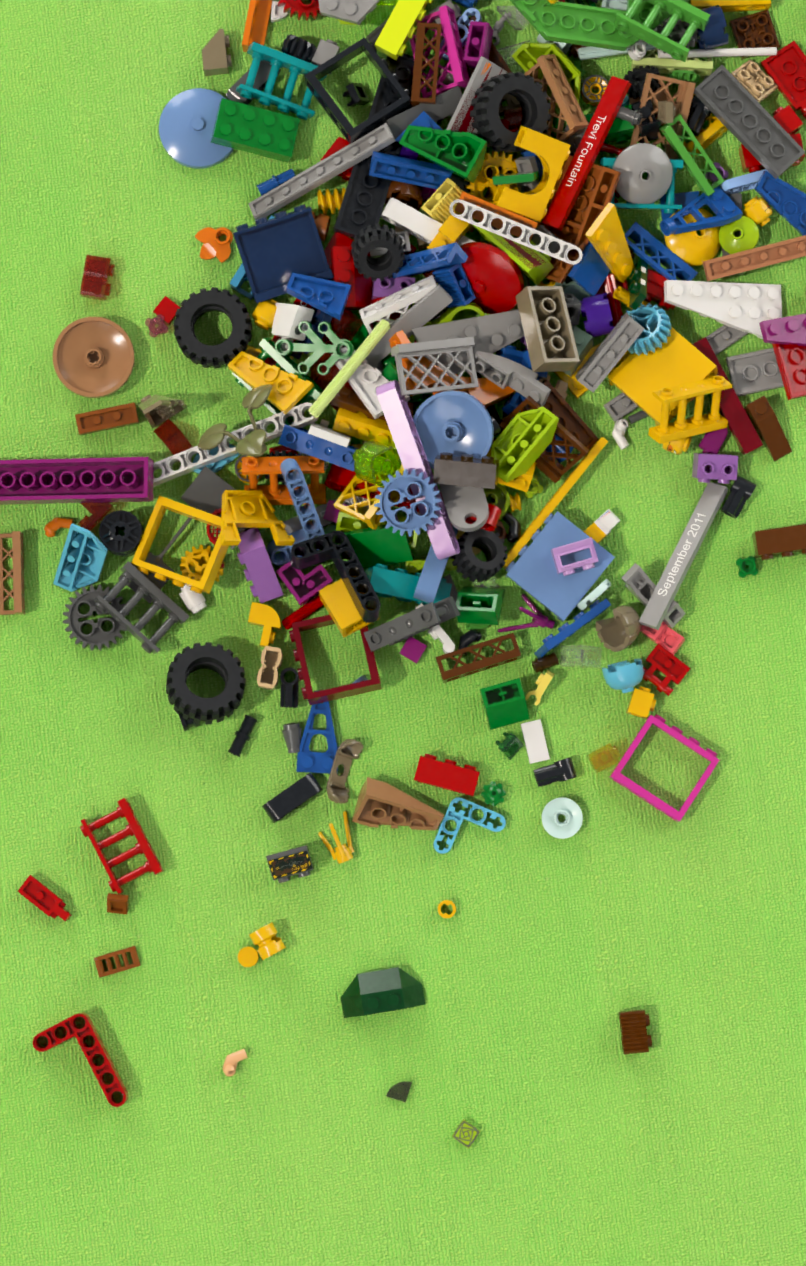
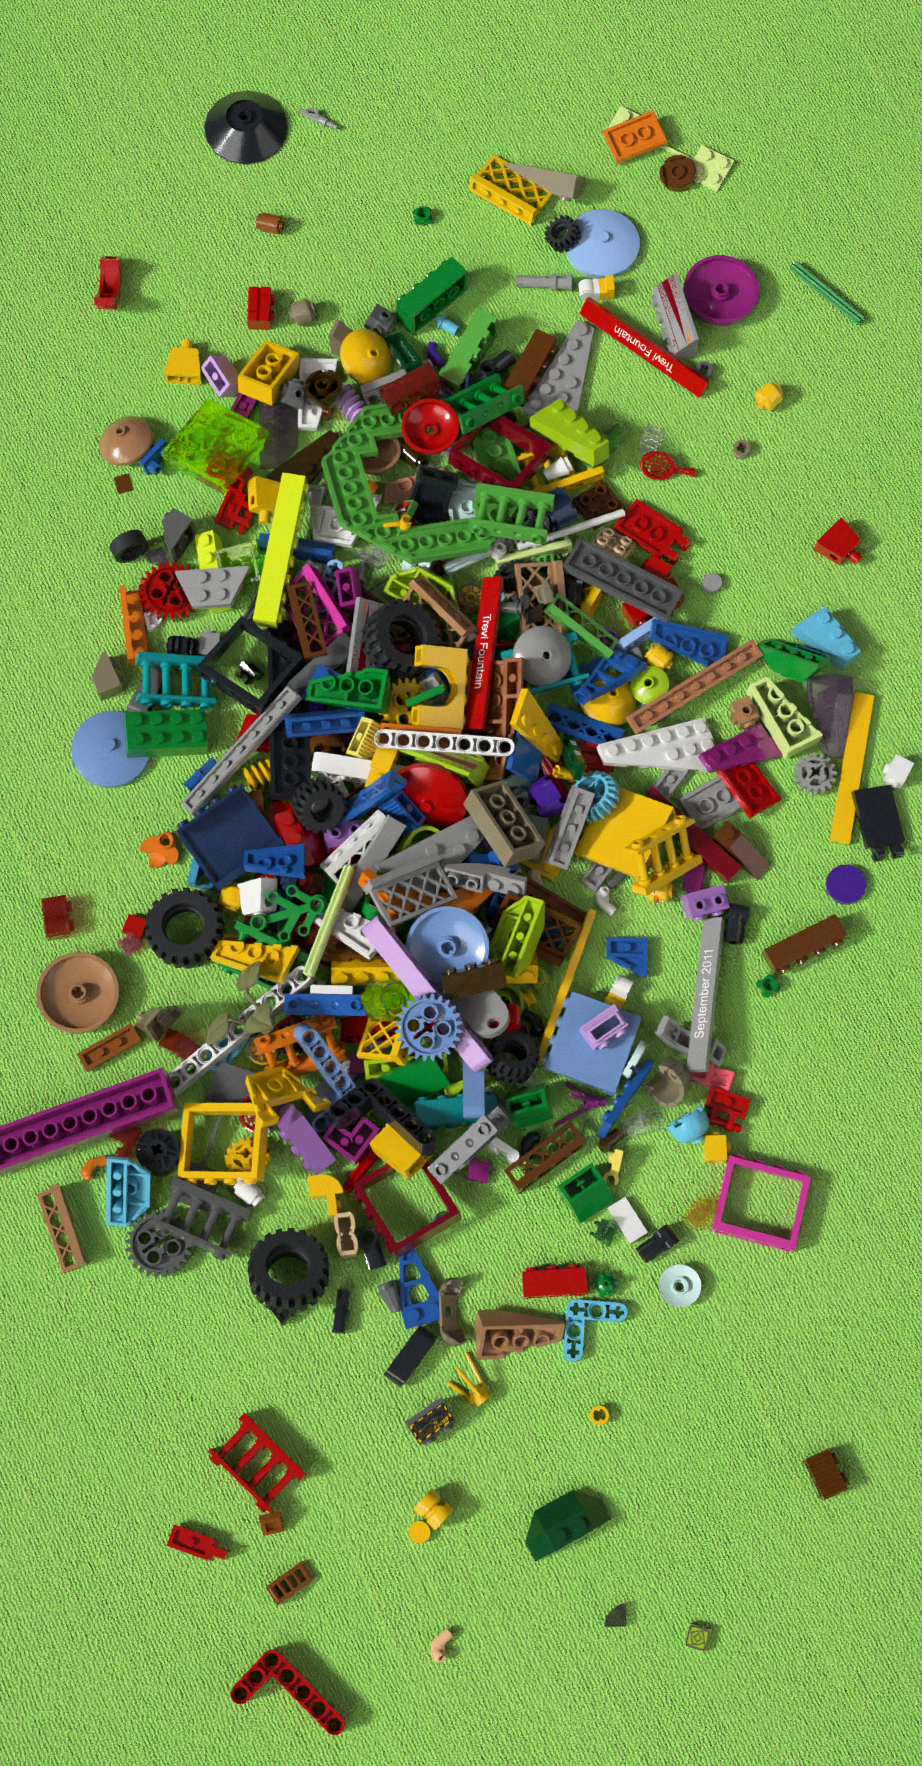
camera: 20 degrees left, 10 degrees down
none -> blue wing [606,937,647,978]

